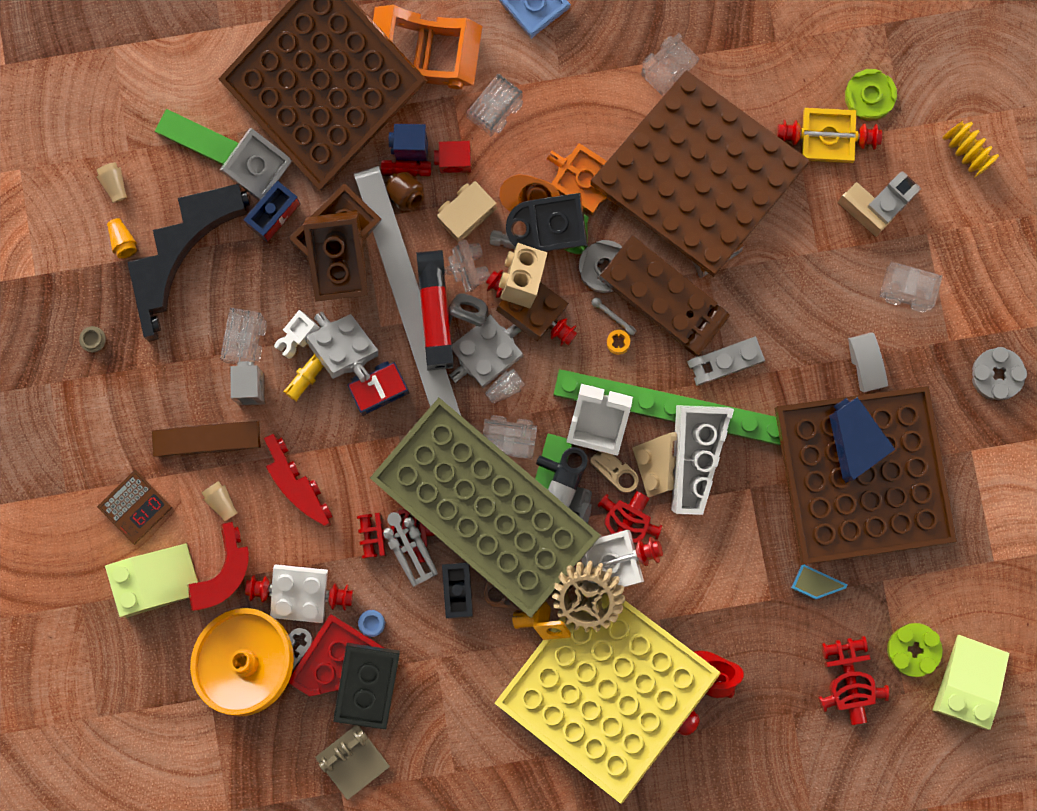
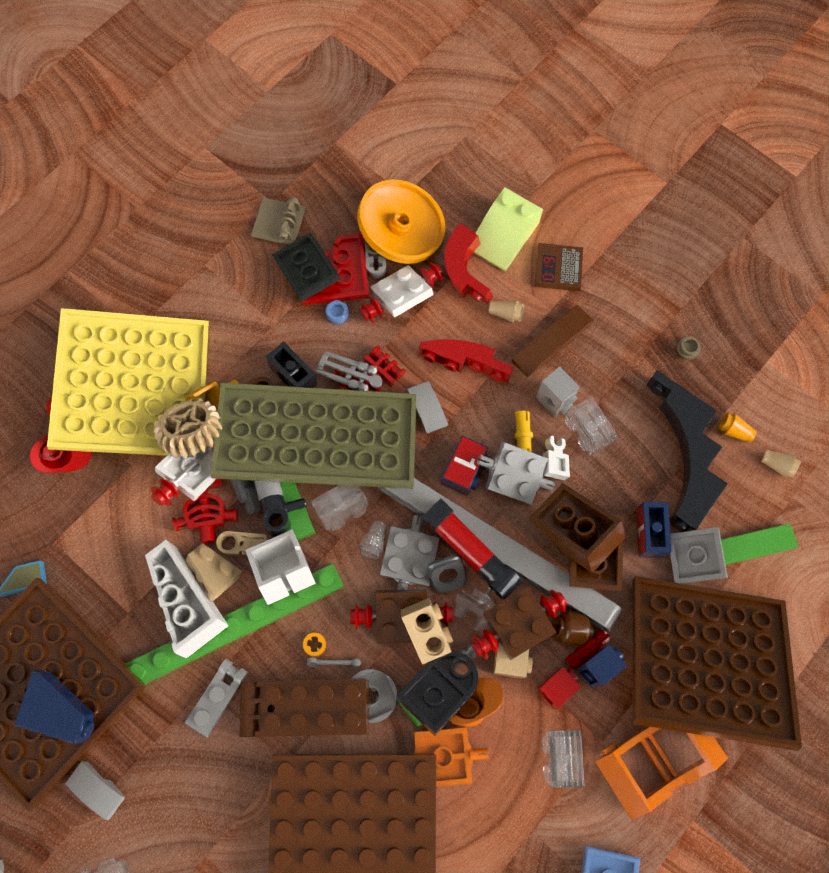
camera: 135 degrees right, 10 degrees down
none -> light grey slope [406,381,448,434]
none -> reddish brown plate [471,587,567,660]

